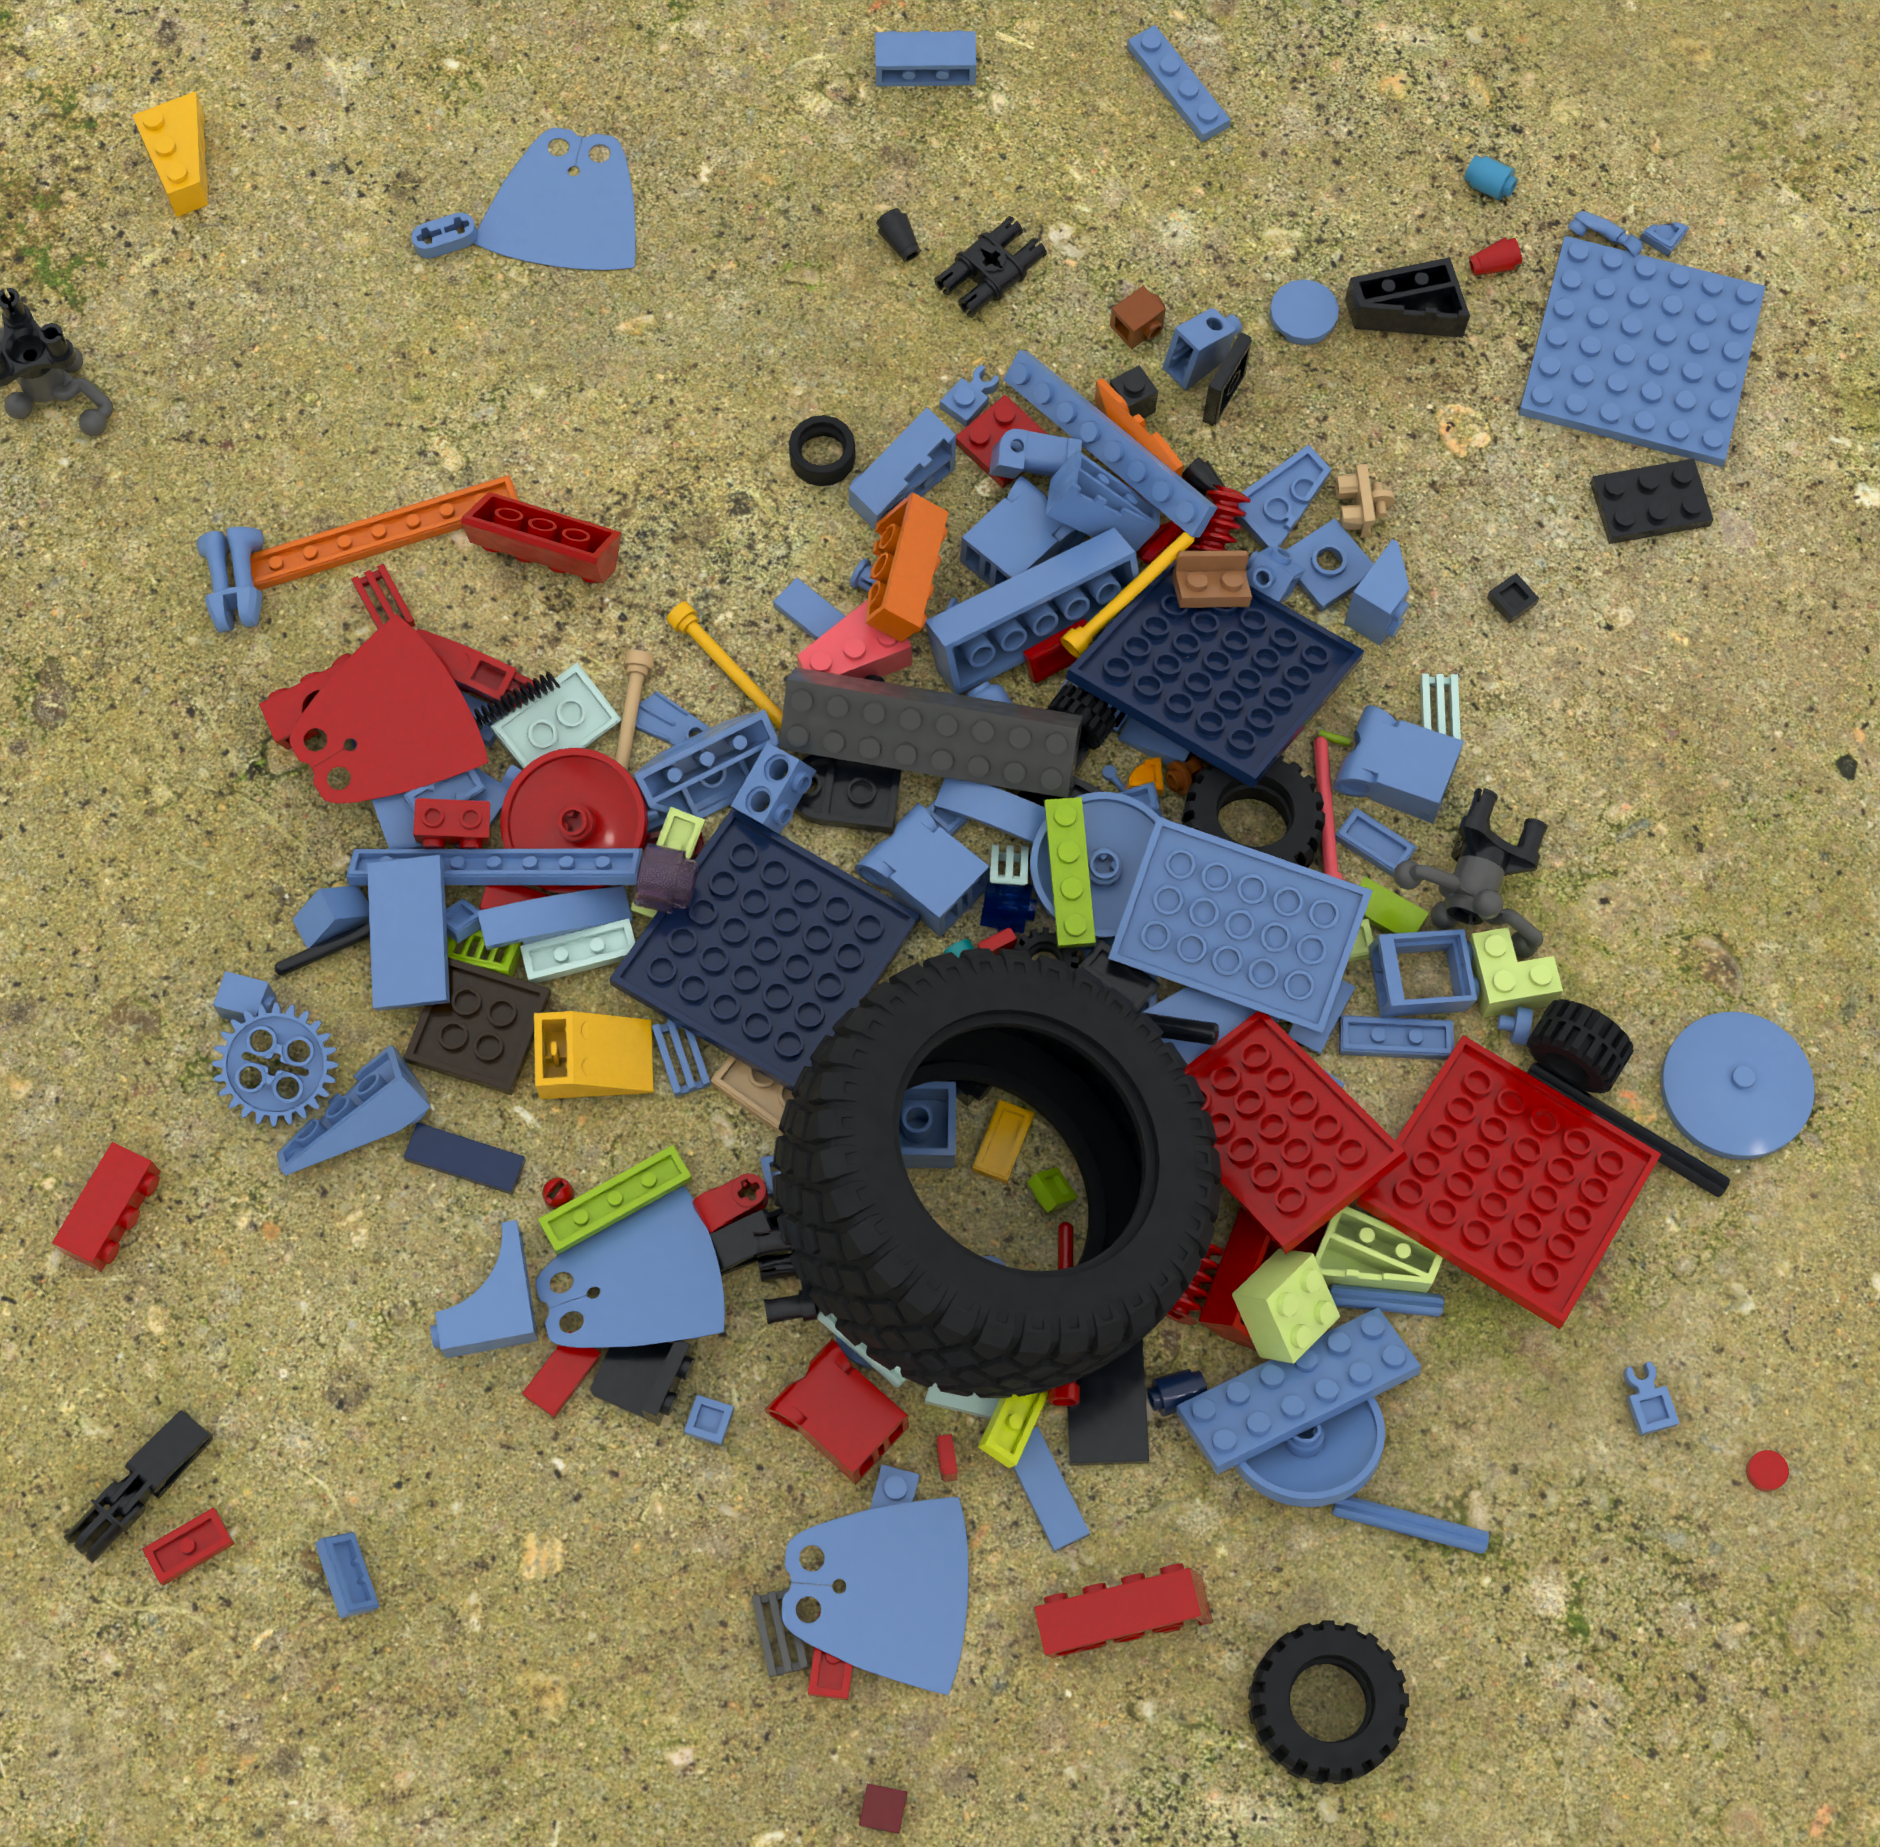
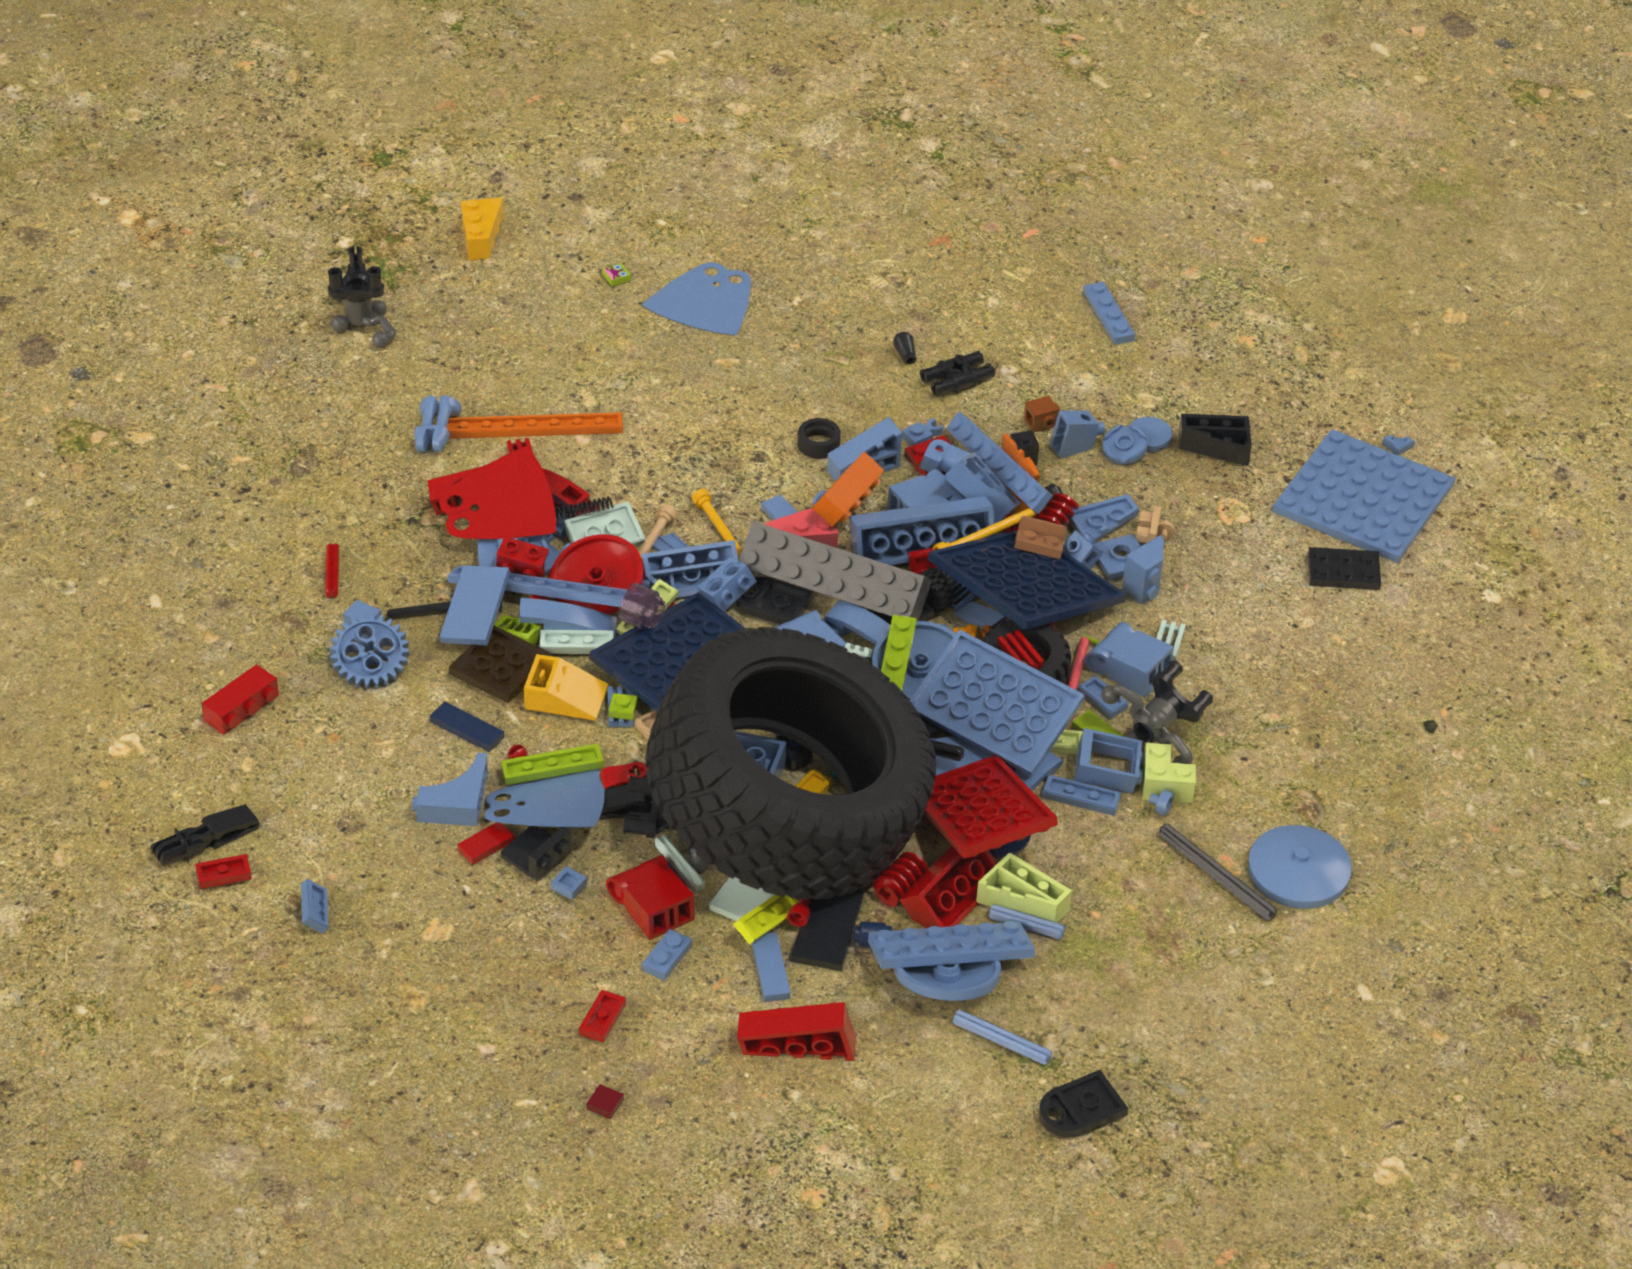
camera: 15 degrees right, 25 degrees down
medium blue wedge [277,1044,431,1176] -> none
medium blue slope [292,885,369,948] -> none
medium blue beam [411,213,478,259] -> none
medium blue tile [446,898,481,943] -> none
red slope [461,492,622,583] -> none
dark grey tile [752,1587,809,1678] -> none
medium blue piece [781,1497,969,1695] -> none
medium blue brick [875,30,976,86] -> none
red tile [936,1434,958,1482] -> none
black tile [1202,332,1252,426] -> none
yellowish green brick [1232,1248,1341,1364] -> none
black tyre [1248,1620,1409,1785] -> none
red plate [1356,1035,1661,1330] -> none
dark azure brick [1464,155,1518,201] -> none
red cone [1469,237,1522,276] -> none
black plate [1487,573,1539,624] -> none
black tyre [1527,999,1634,1094] -> none
medium blue arm [1568,211,1643,257] -> none
medium blue plate [1623,1361,1680,1436] -> none
red tile [1746,1450,1789,1492] -> none
none -> red axle [325,543,339,598]
none -> lime tile [602,263,631,287]
none -> lime plate [609,693,638,720]
none -> red tile [997,630,1044,669]
none -> black plate [1039,1070,1128,1137]
none -> medium blue tile [1102,425,1148,465]

